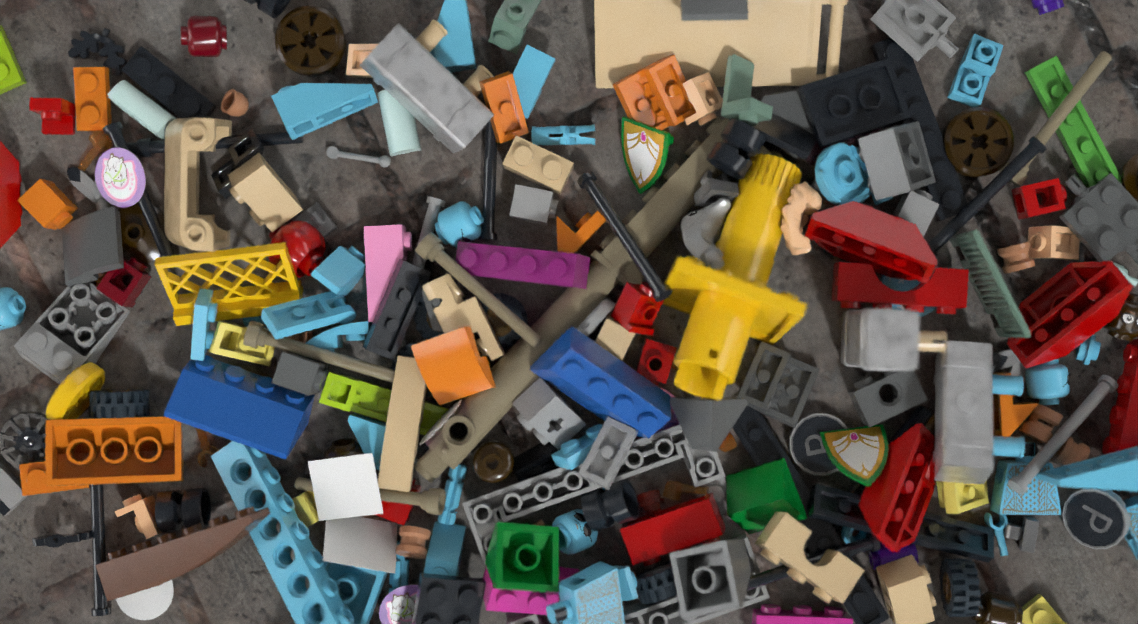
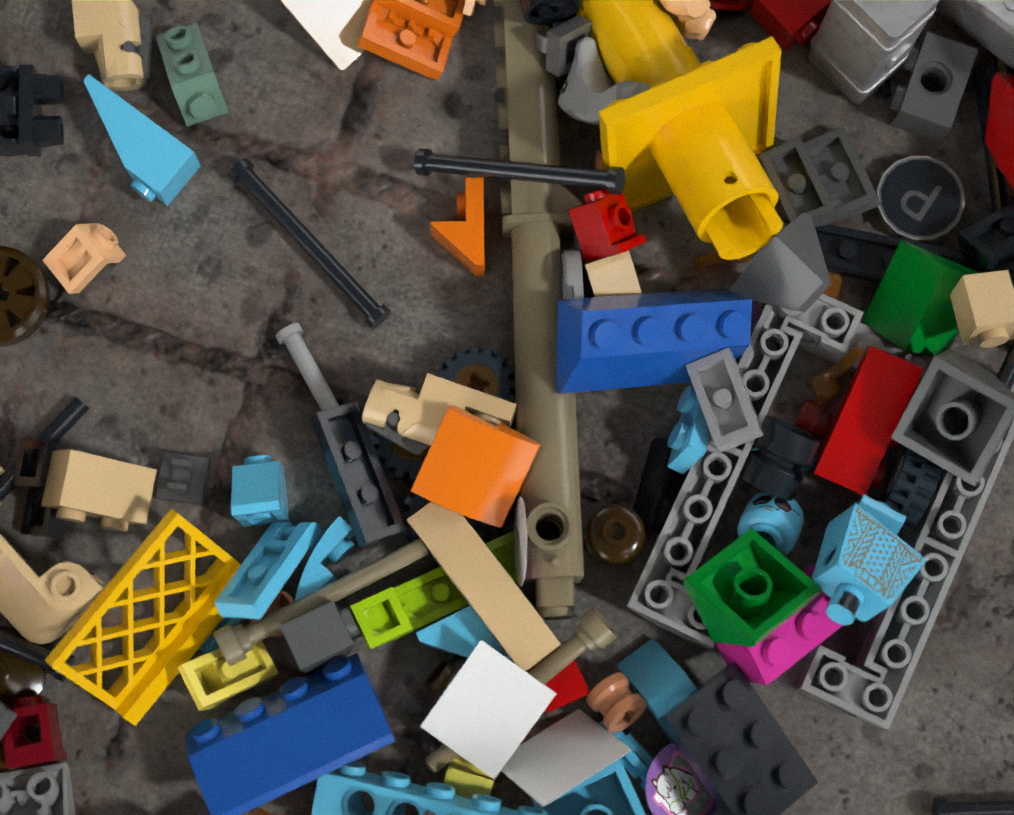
camera: 50 degrees left, 10 degrees down
medium azure plate [191,288,218,361] -> none
red plant [268,221,326,278] -> none
medium azure slope [271,83,378,140] -> none
light grey hinge [326,146,391,167] -> none
flat silver piece [360,19,494,154] -> none
bright pink slope [364,225,412,322] -> none
light aqua brick [377,90,421,156] -> none
dark tan piece [415,232,542,348] -> none
medium azure head [435,201,484,248] -> none
medium azure axle [438,464,467,525] -> none
magenta brick [455,242,590,289] -> none
orange plate [479,71,529,144] -> none
tan brick [502,136,574,195] -> none
light grey brick [509,184,558,225] -> none
light grey brick [512,377,586,450] -> none
medium azure slope [513,45,556,119] -> none
medium azure pin [531,124,596,145] -> none
shield [621,116,674,194] -> none
red brick [636,338,677,386] -> none
shield [820,424,889,487] -> none

